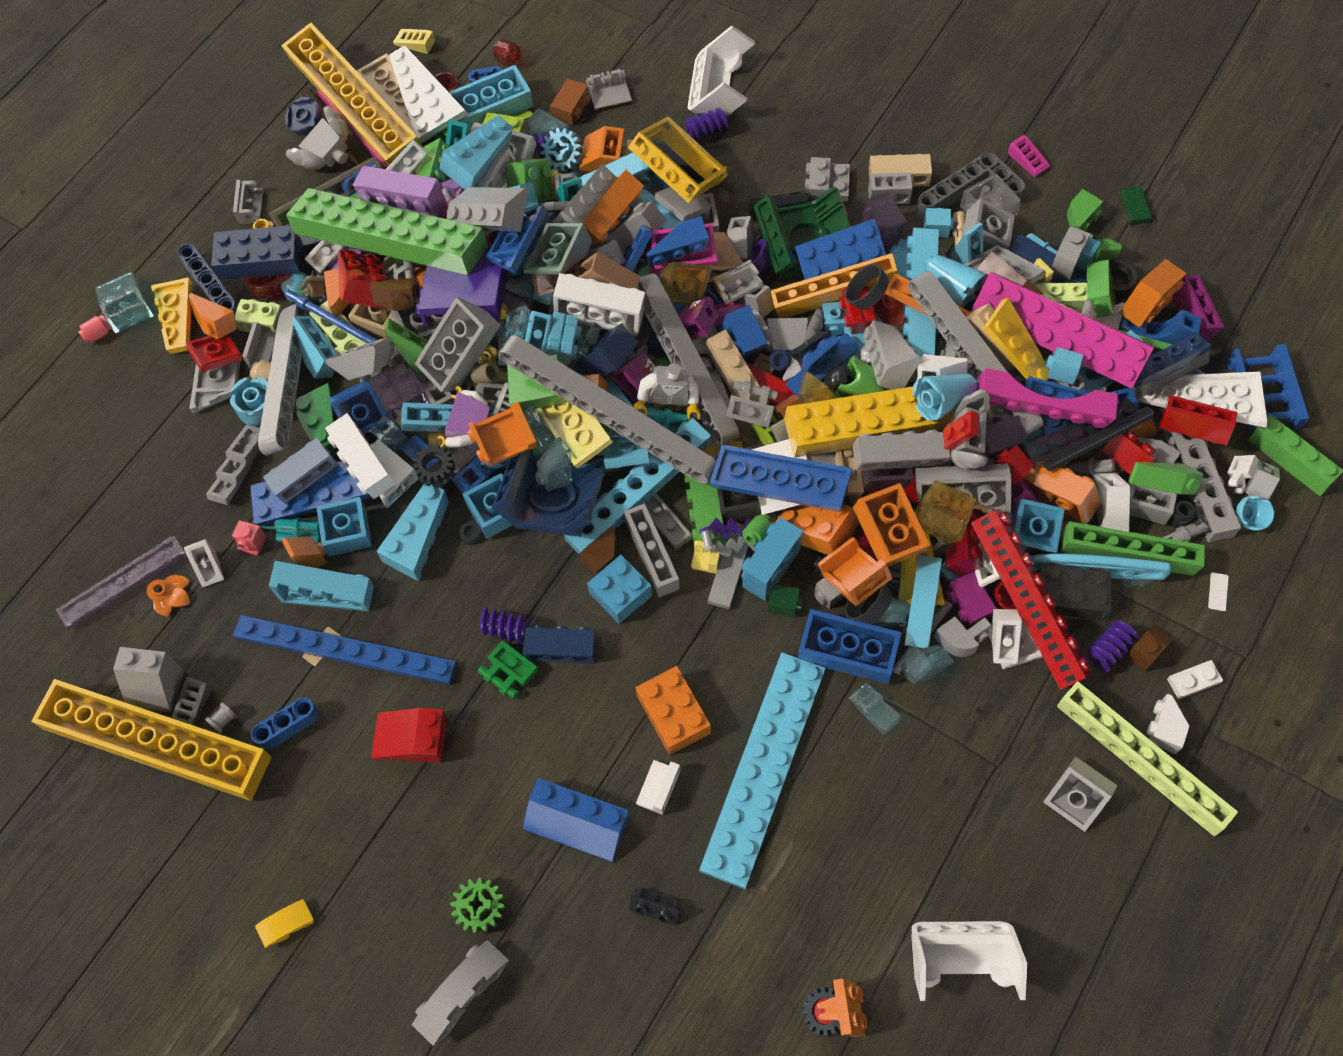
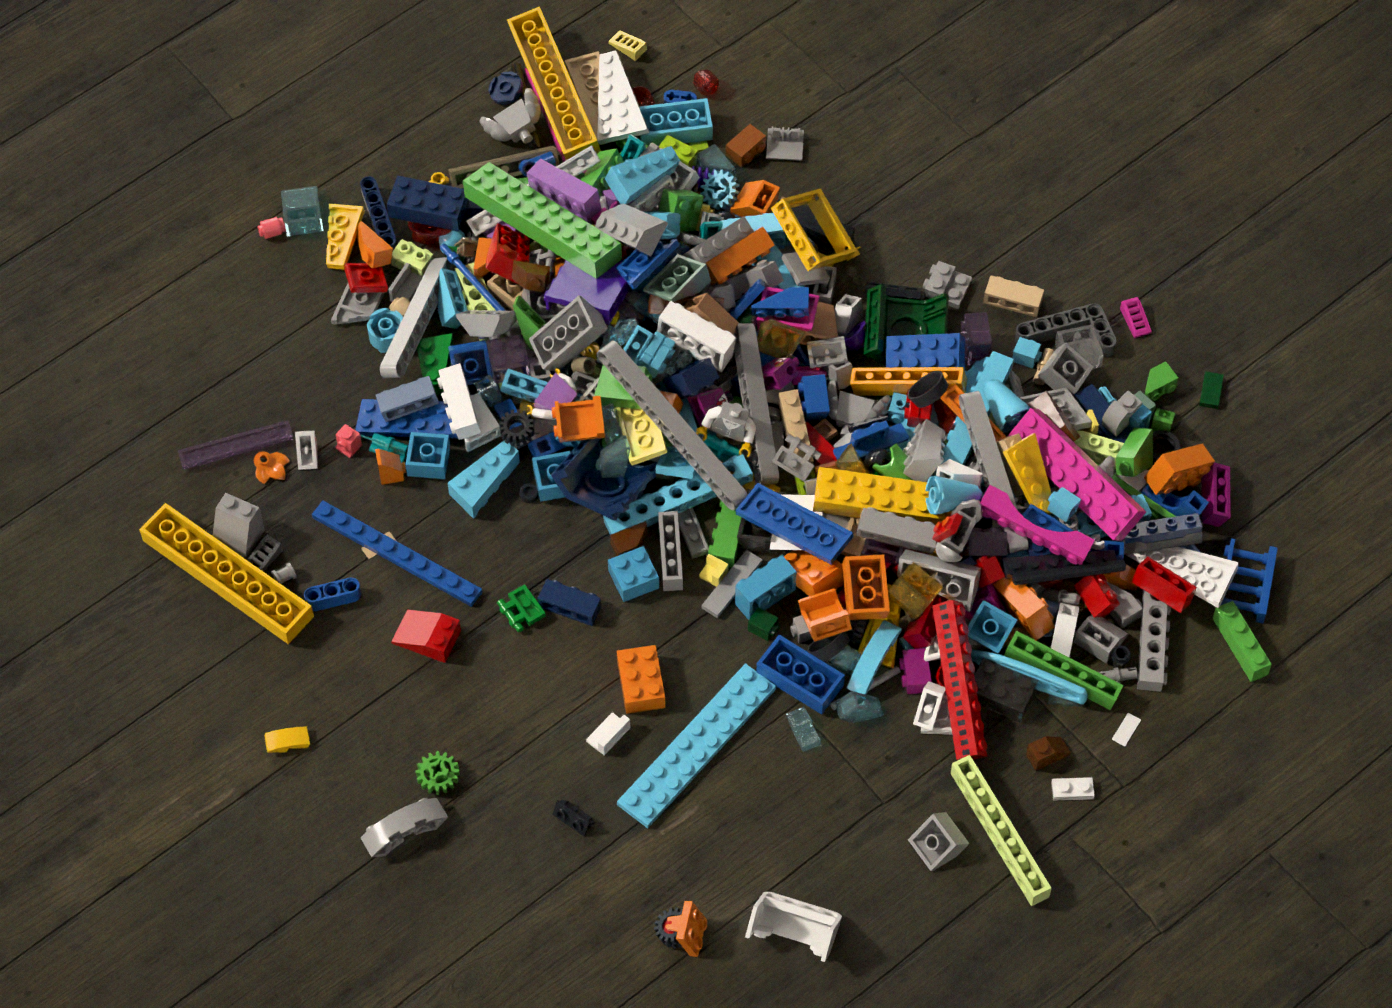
camera: 15 degrees right, 5 degrees down
light grey slope [206,424,260,505] -> none
light grey hinge [233,180,264,224] -> none
medium azure wedge [269,561,374,611] -> none
dark purple piece [480,606,530,644] -> none
blue slope [522,778,630,863] -> none
dark purple piece [686,108,729,141] -> none
white windscreen [688,26,755,116] -> none
piece [699,517,755,557] -> none
bright green brick [743,514,773,546] -> none
dark blue plate [769,349,791,371] -> none
light grey brick [868,172,912,205] -> none
light grey brick [934,617,991,657] -> none
medium azure slope [951,222,983,264] -> none
dark purple piece [1088,621,1139,673] -> none
bright green slope [1128,462,1203,495] -> none
white slope [1147,694,1189,754] -> none
white plate [1227,455,1259,494] -> none
medium azure hair [1235,496,1275,530] -> none
light grey slope [1245,459,1280,501] -> none

